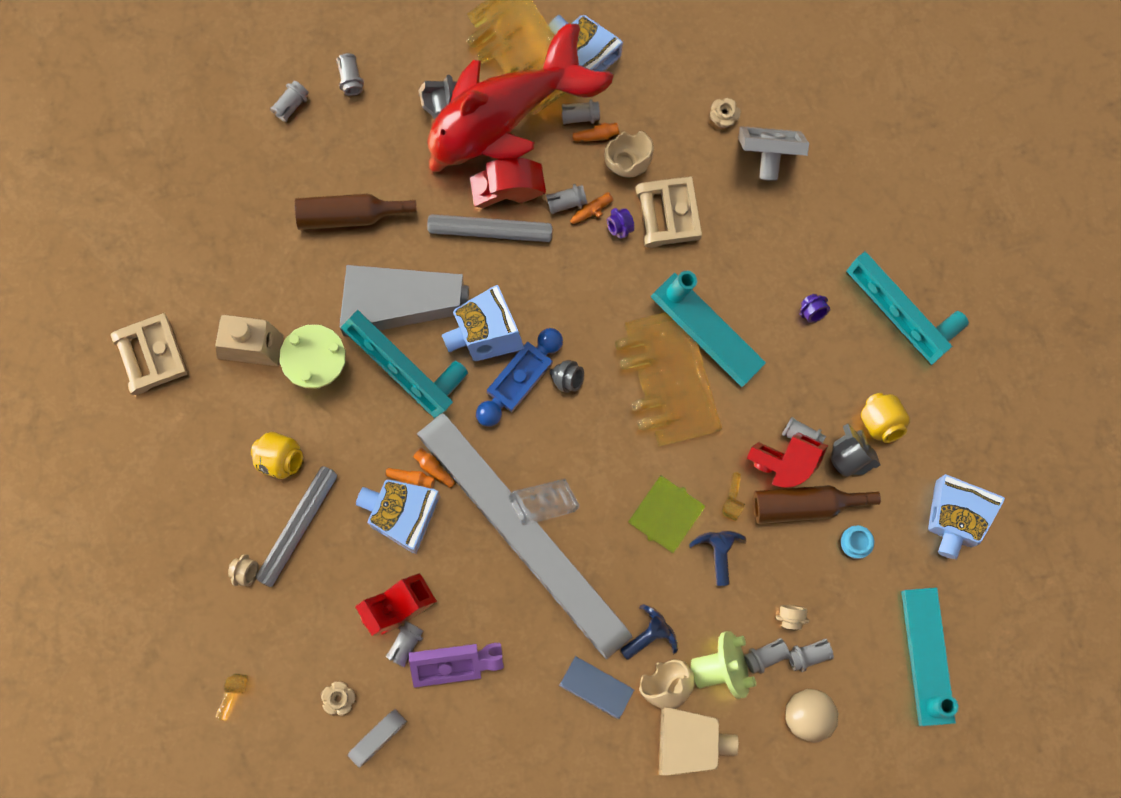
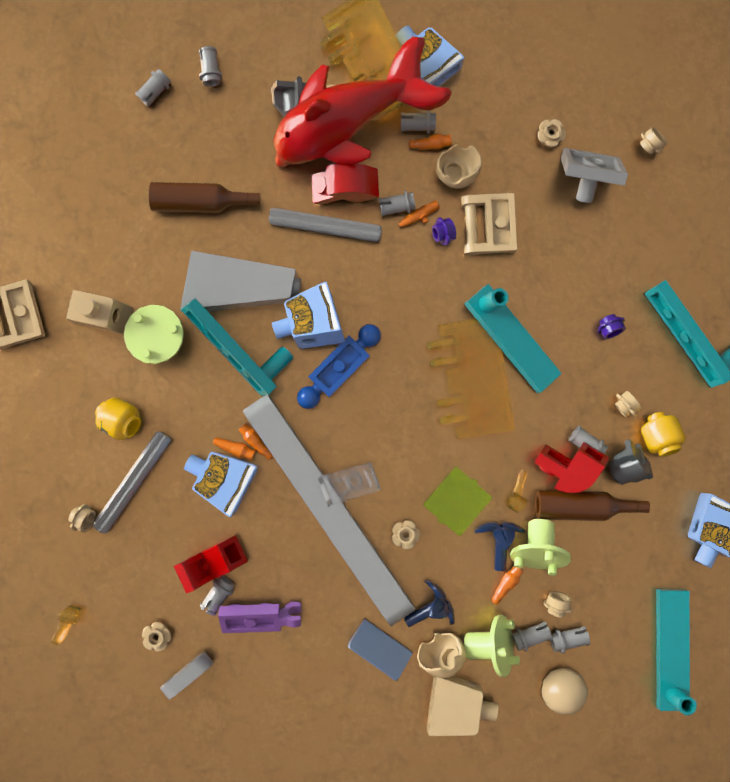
camera: 10 degrees right, 10 degrees up
dark grey plate [550,360,584,393] -> none
medium azure plate [841,525,875,559] -> none
none -> tan plate [392,520,420,550]
none -> orange piece [491,566,524,605]
none -> yellowish green piece [510,519,571,576]
none -> tan plate [615,391,642,418]
none -> tan plate [640,127,668,154]

